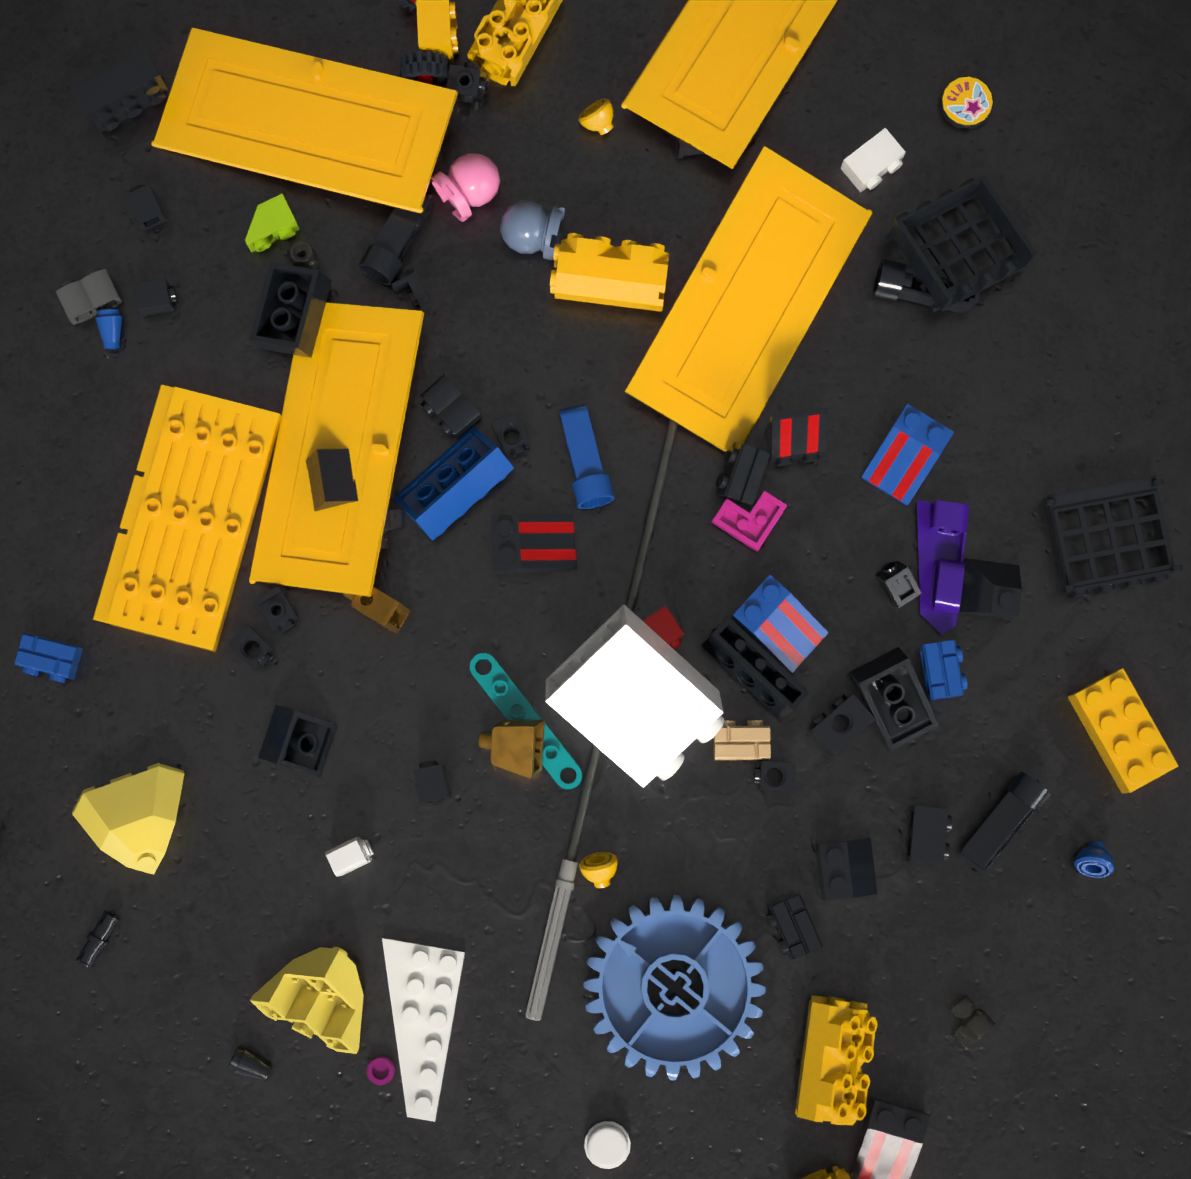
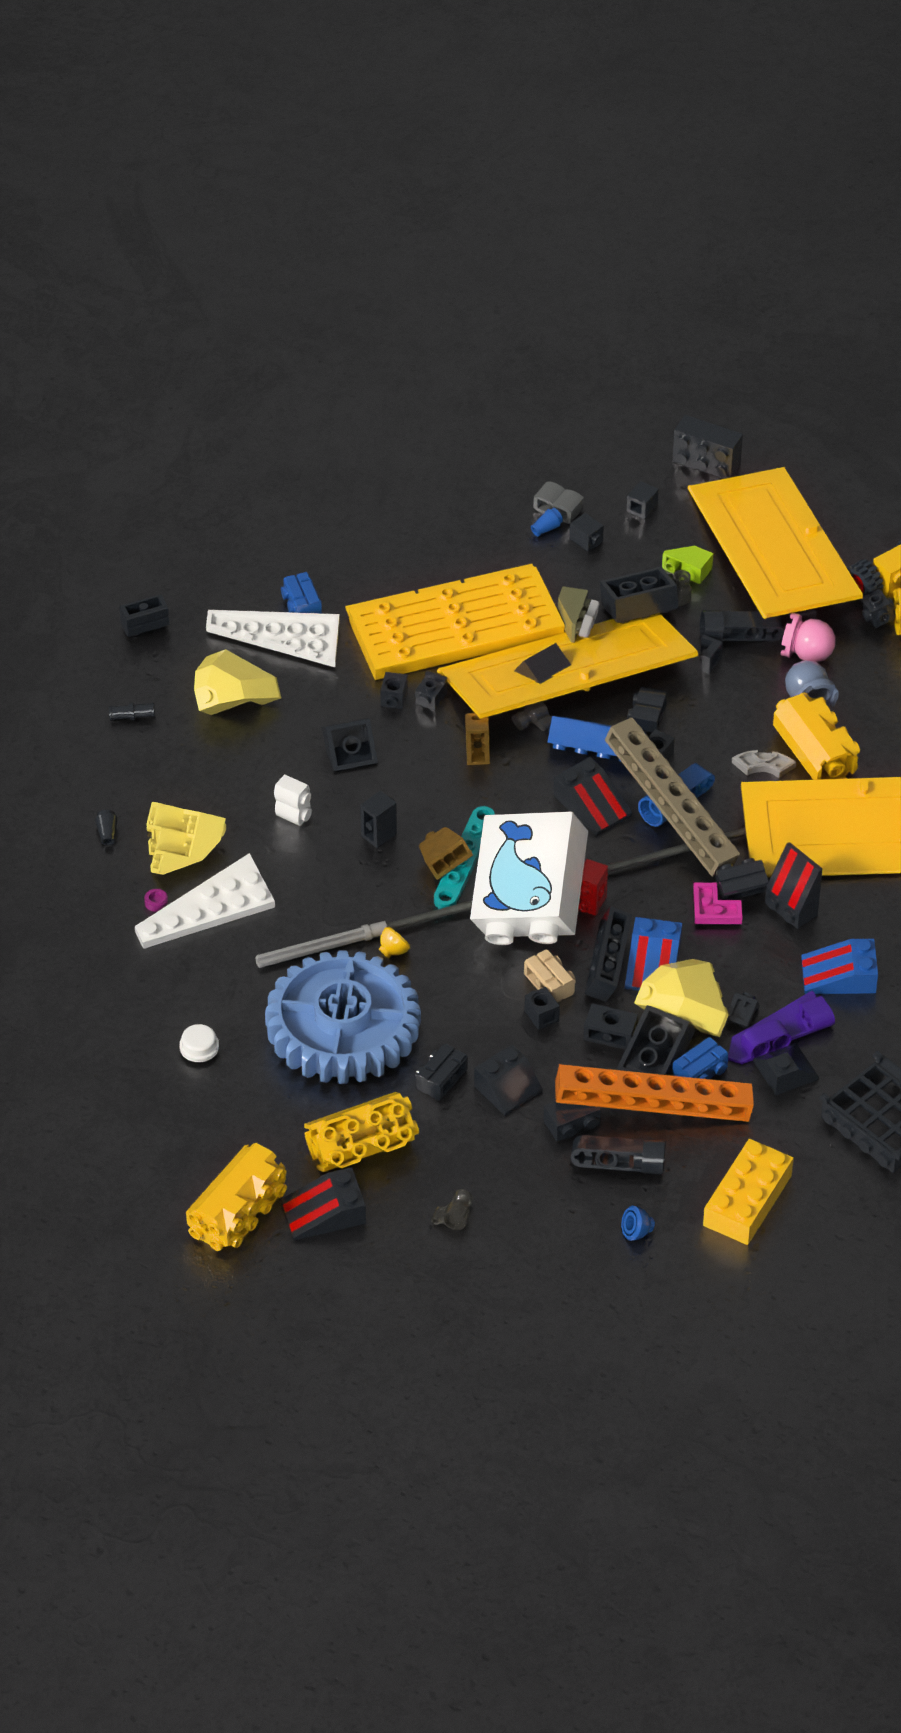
camera: 60 degrees right, 35 degrees down
none -> white wing [206,610,340,667]
none -> orange brick [555,1064,754,1122]
none -> olive slope [558,586,591,643]
none -> light grey tile [579,599,600,639]
none -> dark tan brick [605,718,740,877]
none -> light yellow brick [634,959,729,1037]
none -> light grey tile [732,750,796,778]

